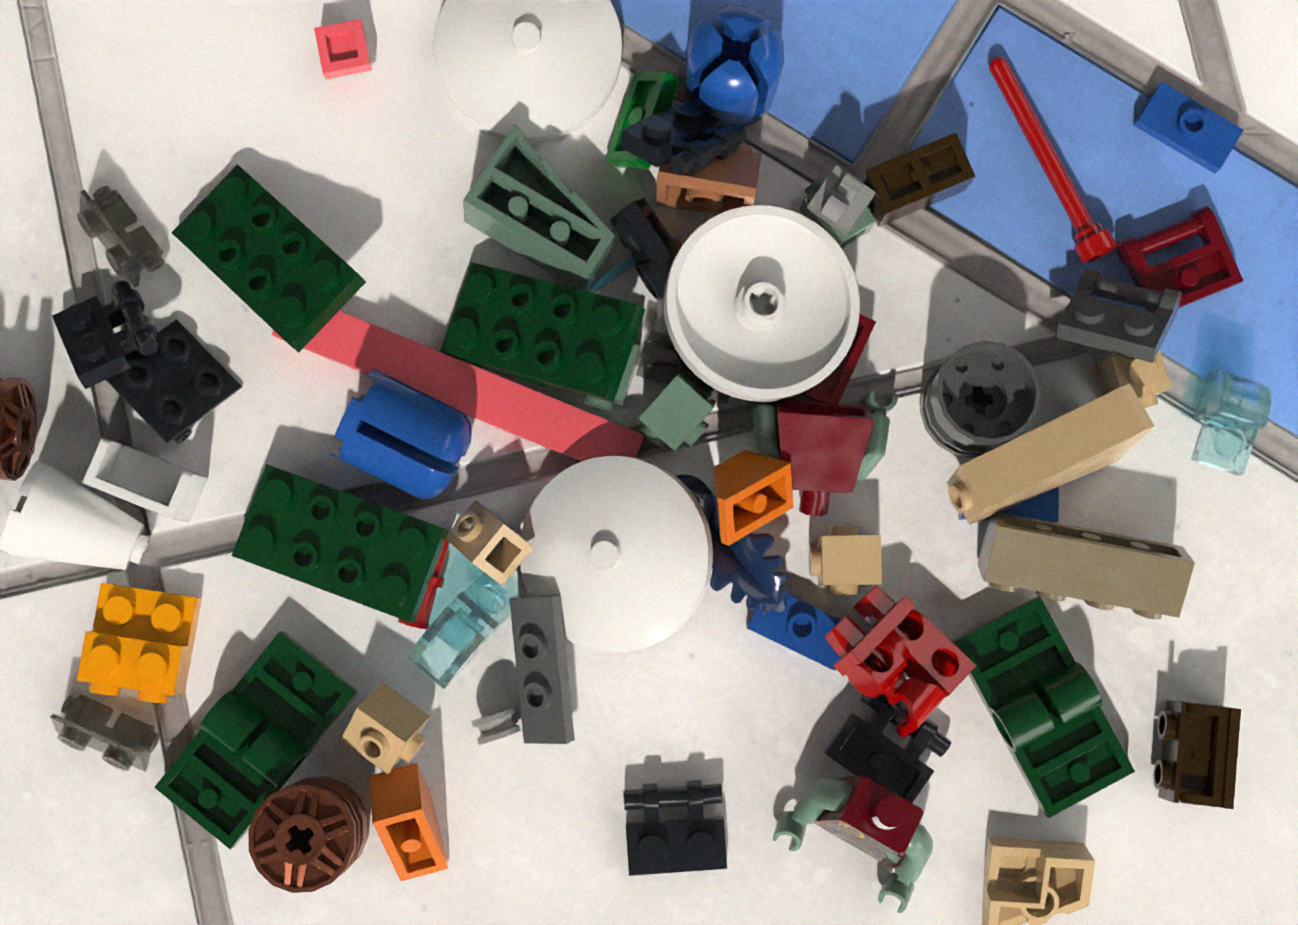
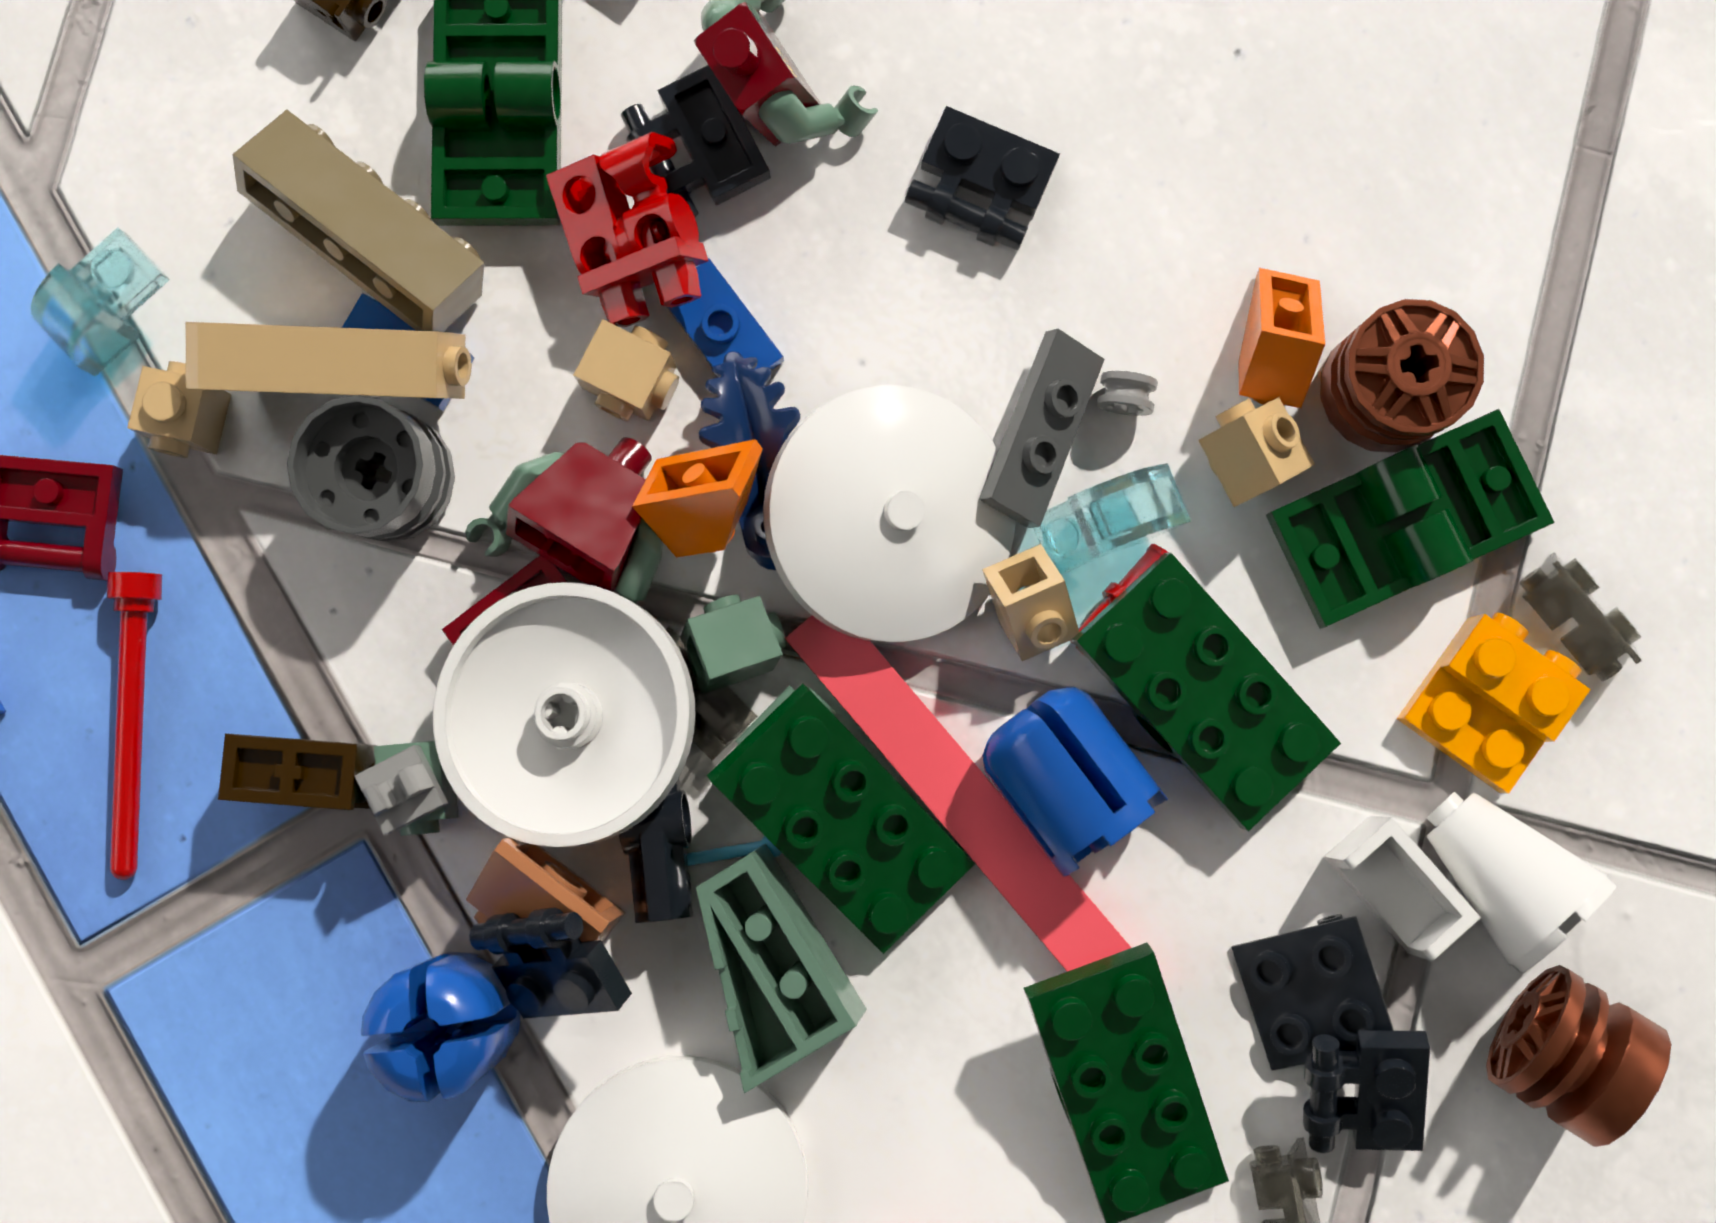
camera: 155 degrees left, 0 degrees up
green plate [605,71,679,169] -> none
dark grey plate [1057,269,1182,363] -> none

